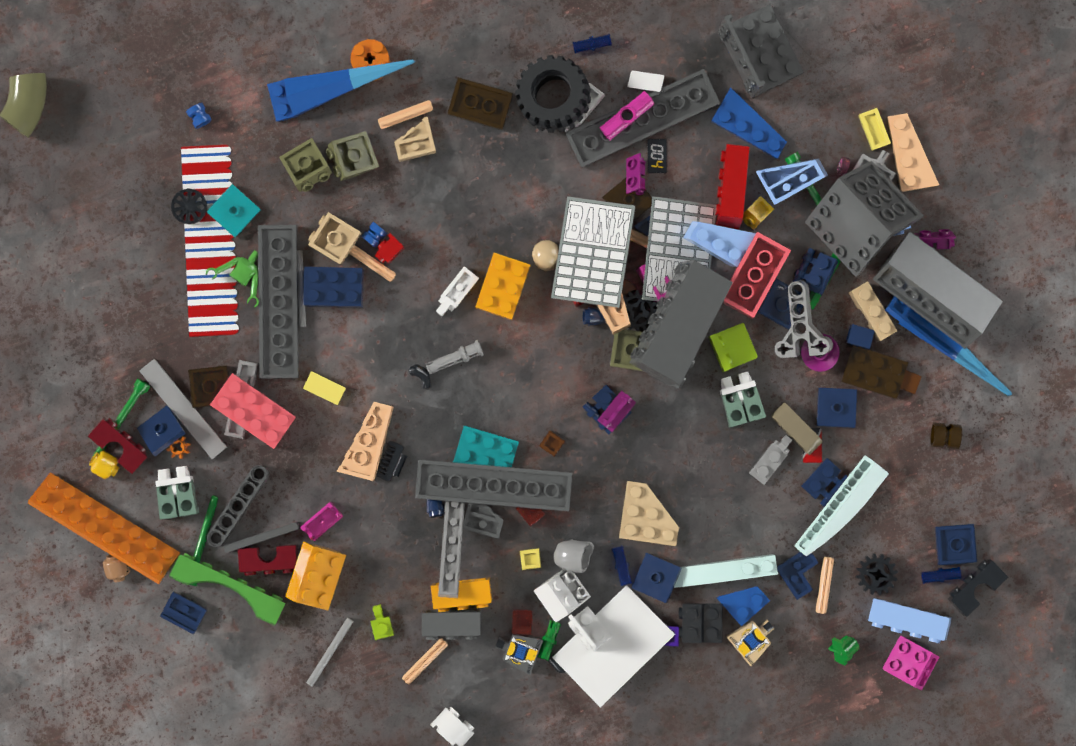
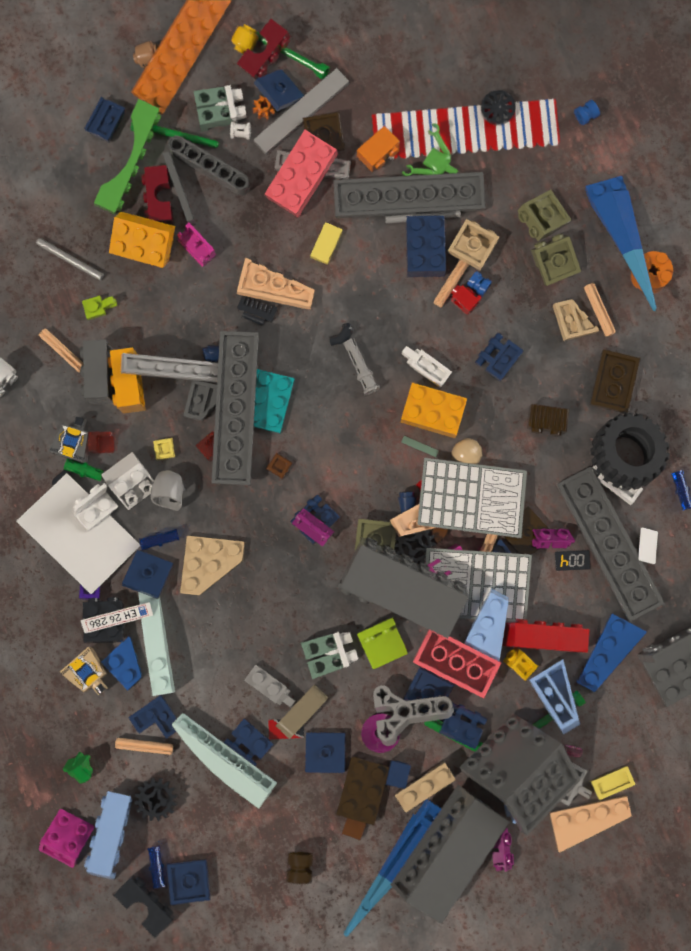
camera: 90 degrees right, 5 degrees down
teal plate [207,184,261,238] -> none
dark pink piece [600,91,655,141] -> none
none -> white sticker [81,602,153,633]
none -> white bush [230,122,251,140]
none -> orange brick [357,125,400,172]
none -> sand green piece [401,436,439,457]
none -> dark blue plate [475,333,524,382]
none -> dark brown brick [527,404,570,436]

